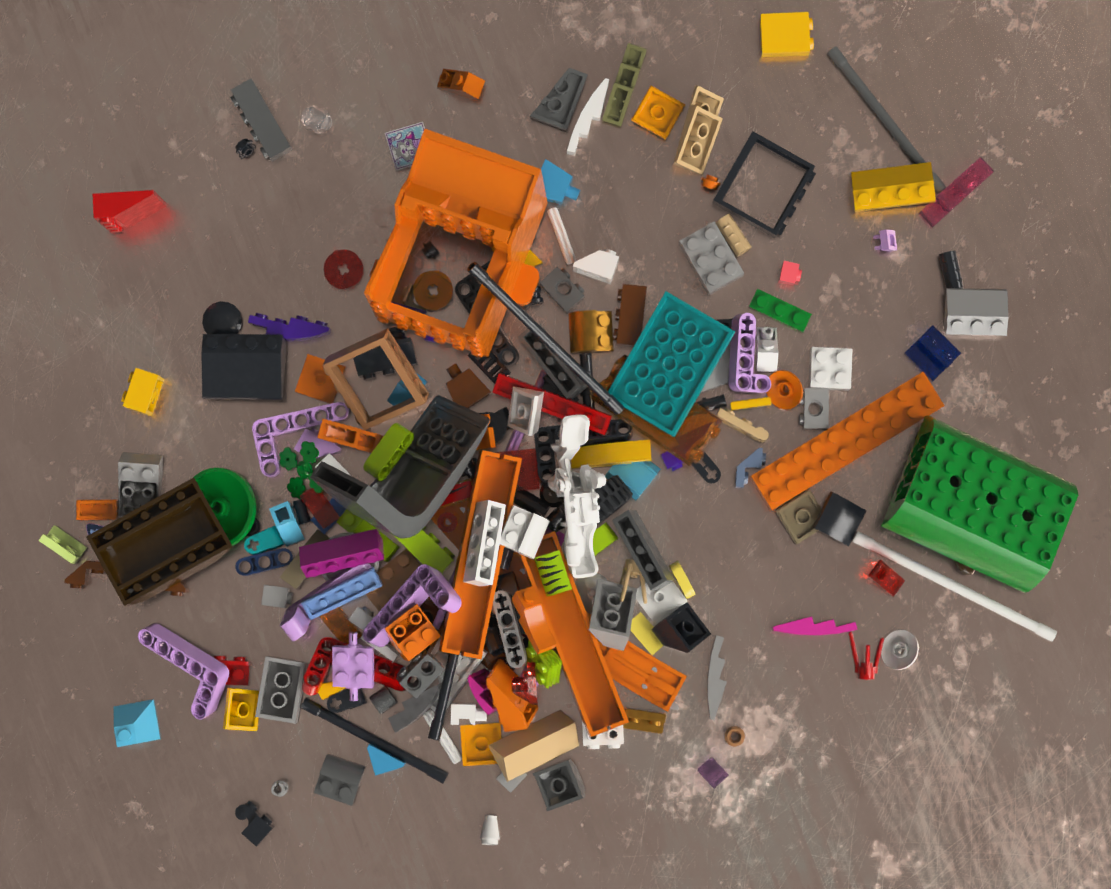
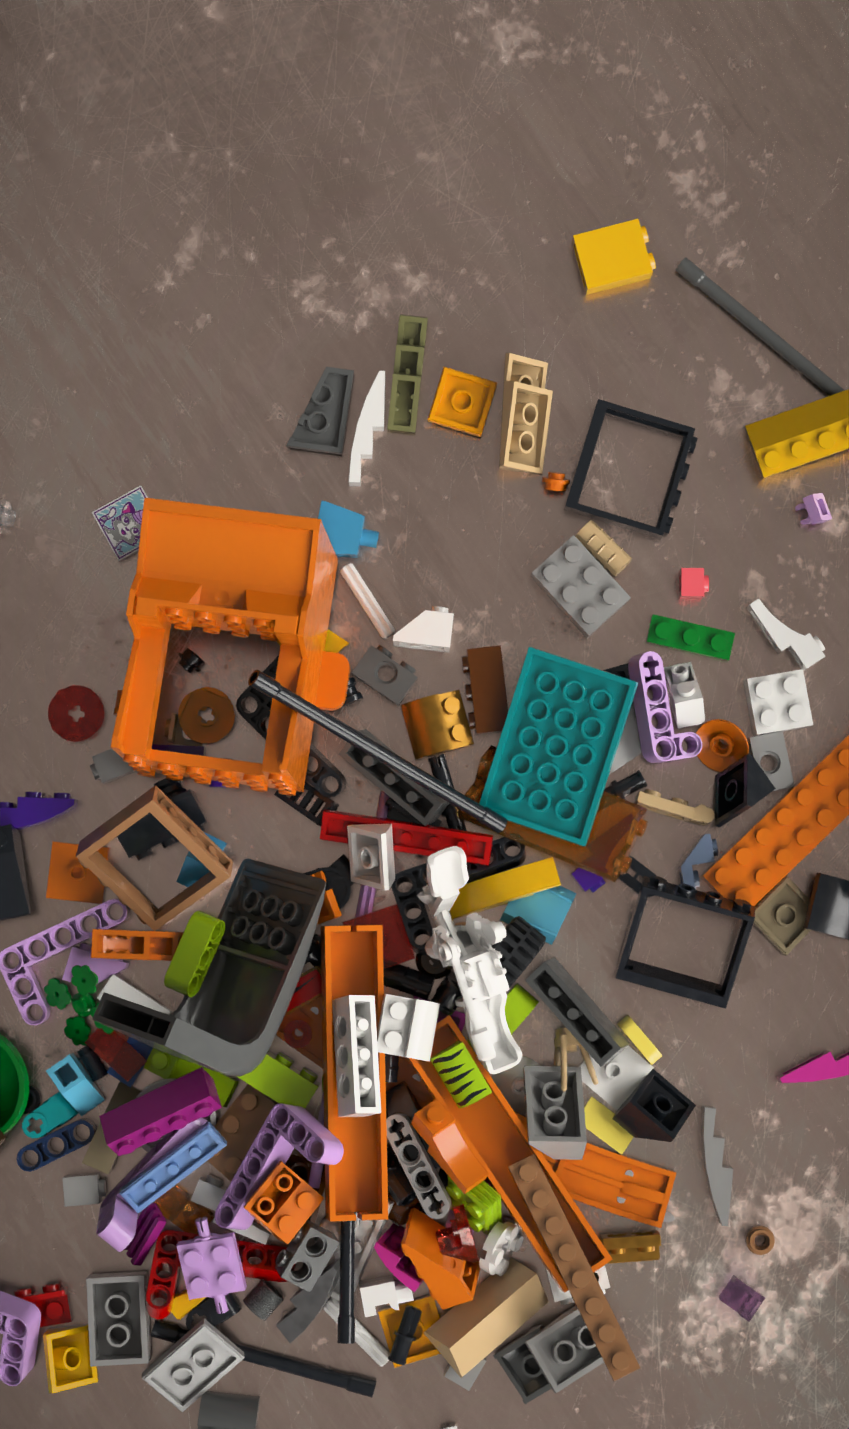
camera: 20 degrees left, 0 degrees up
dark azure slope [367,744,405,776] -> none
orange slope [437,69,485,99] -> none
reddish brown torso [446,363,491,409] -> none
yellow tile [729,397,771,411] -> none
none -> light grey brick [90,749,137,784]
none -> magenta tile [124,1203,167,1266]
none -> light grey tile [142,1318,245,1412]
none -> black axle [388,1305,422,1365]
none -> white plate [479,1217,524,1276]
none -> medium nougat plate [508,1154,640,1382]
none -> light grey slope [525,1306,604,1393]
none -> black window [615,876,755,1009]
none -> black slope [715,754,776,827]
none -> white slope [746,599,825,671]

